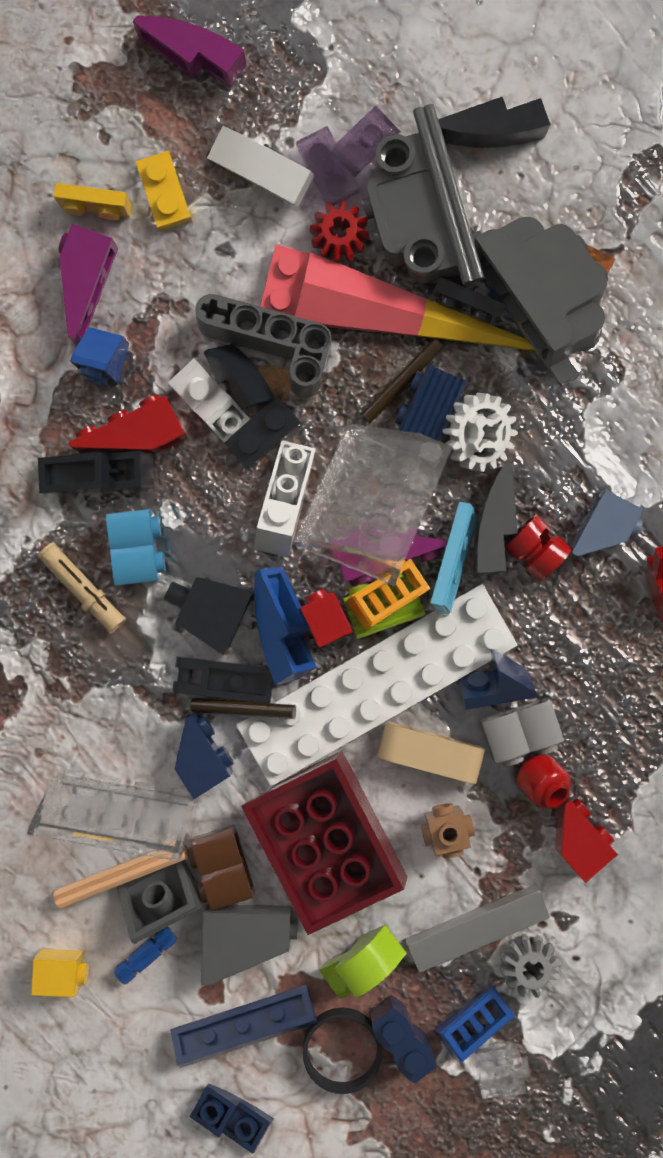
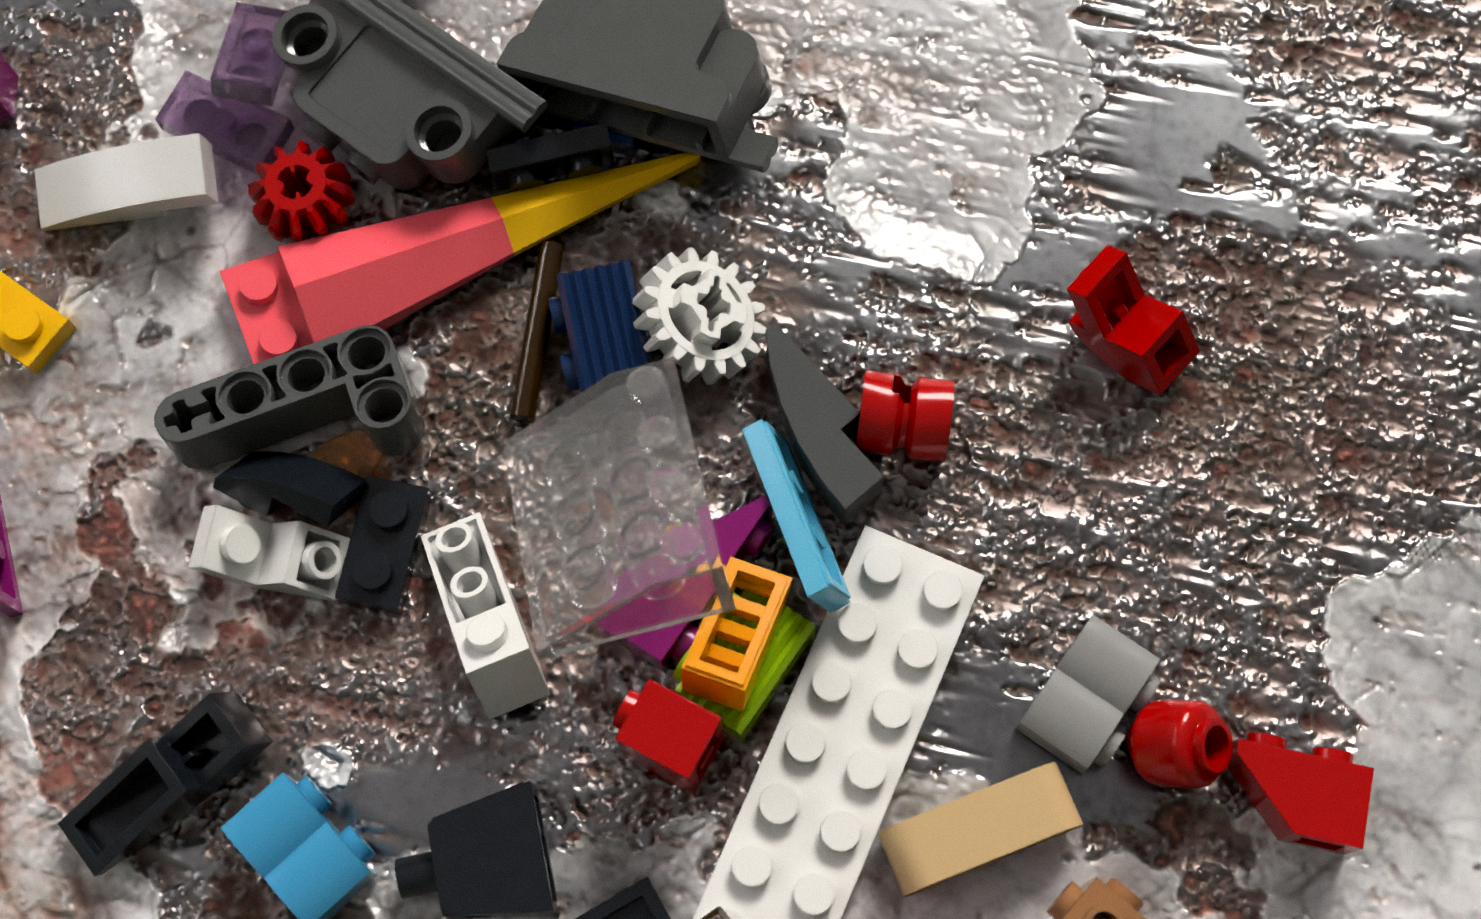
camera: 35 degrees left, 15 degrees down
red slope [68,395,188,454] -> none
blue slope [70,327,129,387] -> none
blue slope [254,566,317,685] -> none
dark blue slope [458,650,536,710] -> none
sand blue slope [568,489,644,557] -> none

